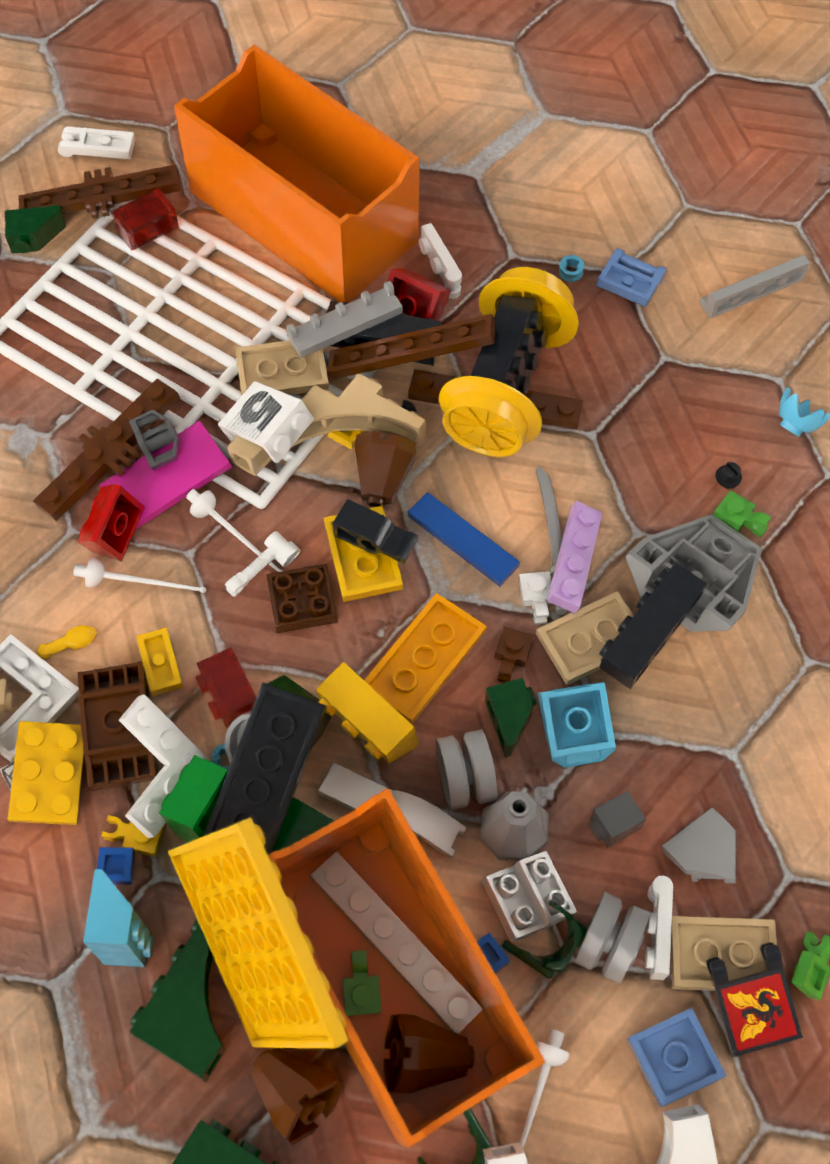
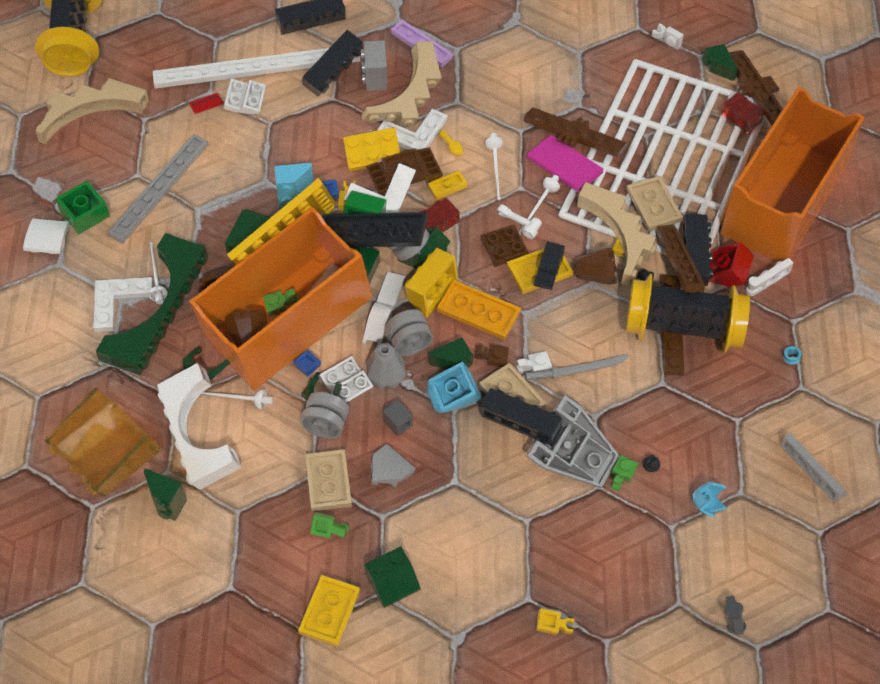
camera: 80 degrees right, 5 degrees down
white plate [58,127,135,159] -> none
red slope [78,484,145,562] -> none
dark grey piece [129,409,180,471] -> none
white panel [218,381,314,463] -> none
light grey hinge [286,281,403,358] -> none
blue tile [408,492,520,587] -> none
lavender plate [547,501,602,614] -> none
medium blue plate [596,248,667,307] -> none
medium blue plate [627,1008,726,1108] -> none
white plate [645,876,673,981] -> none
flag [706,942,803,1057] -> none

